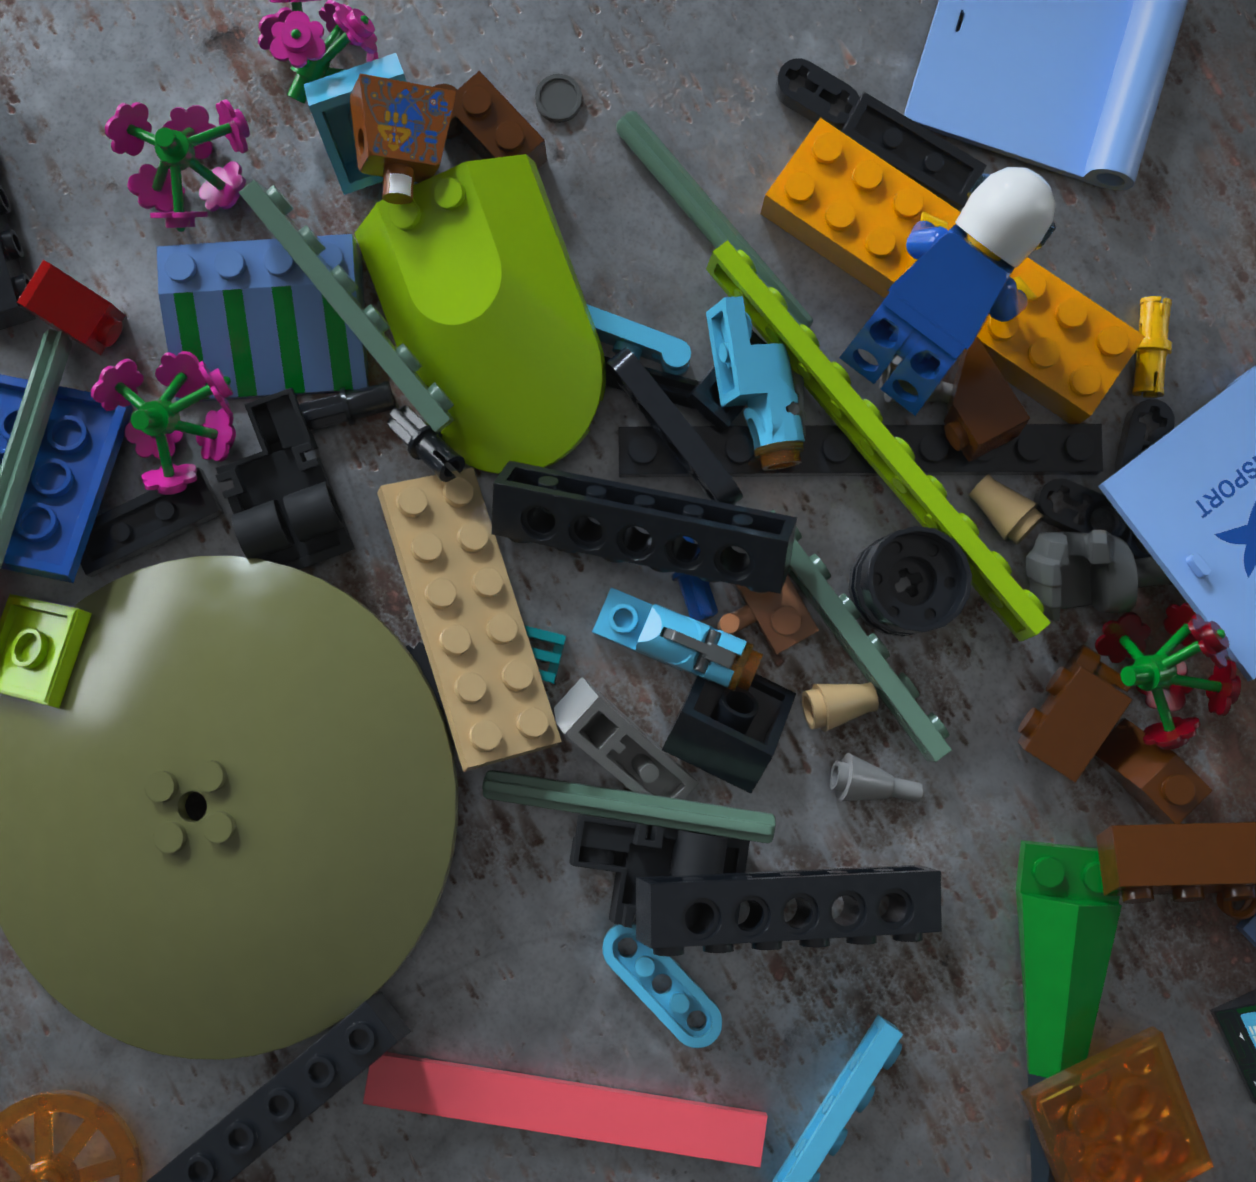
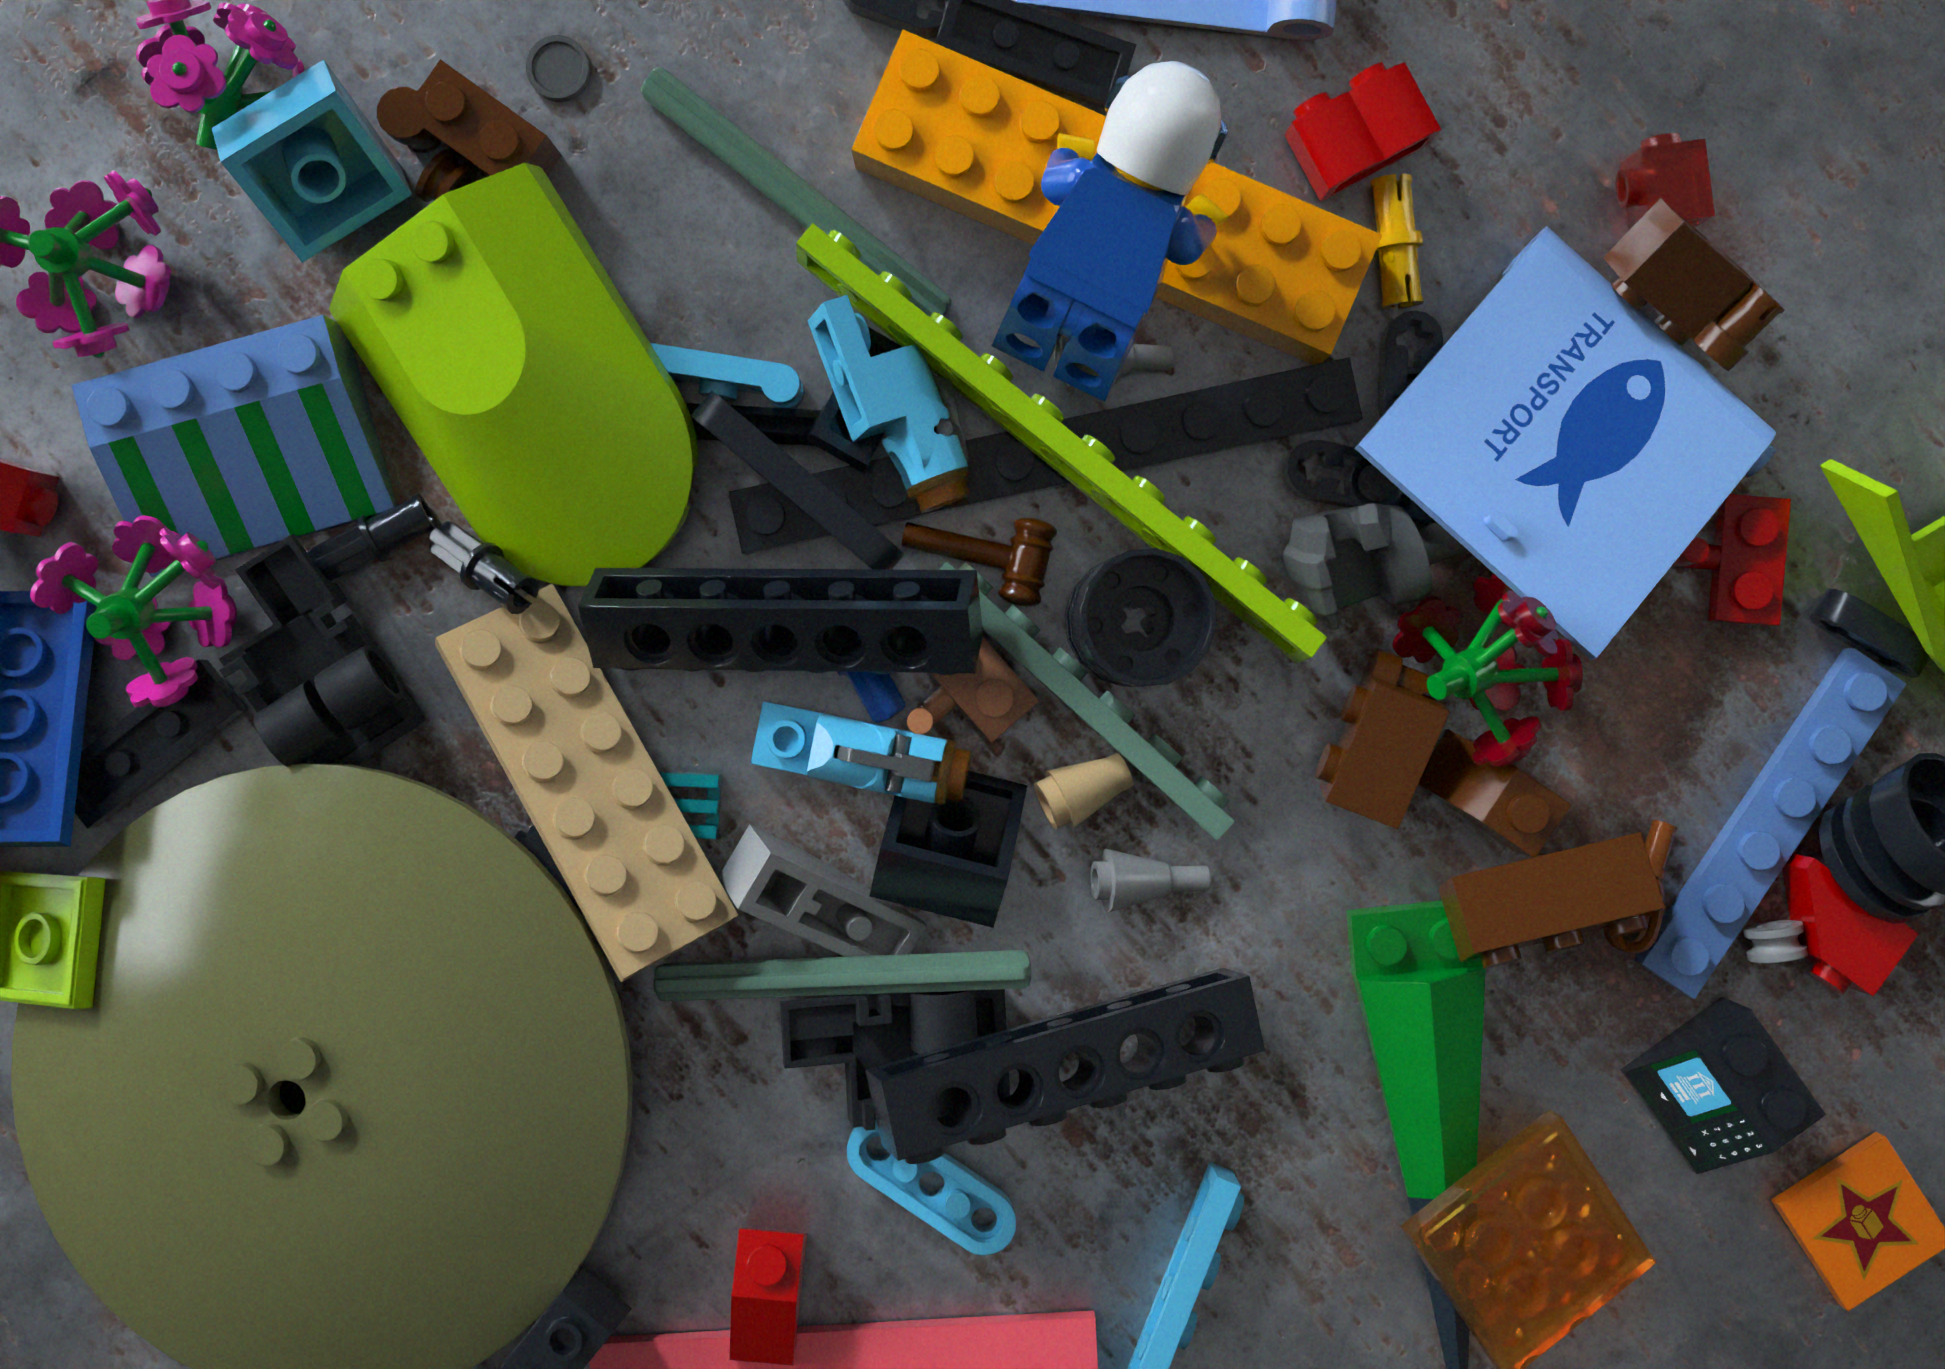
camera: 10 degrees left, 5 degrees up
sand green plate [239,179,455,432] -> none
dark orange torso [350,73,456,205] -> none
reddish brown slope [944,337,1030,462] -> none
tan cone [969,474,1044,545] -> none
none -> reddish brown bush [415,149,477,202]
none -> red slope [729,1228,808,1366]
none -> reddish brown piece [901,518,1057,607]
none -> red brick [1284,62,1442,202]

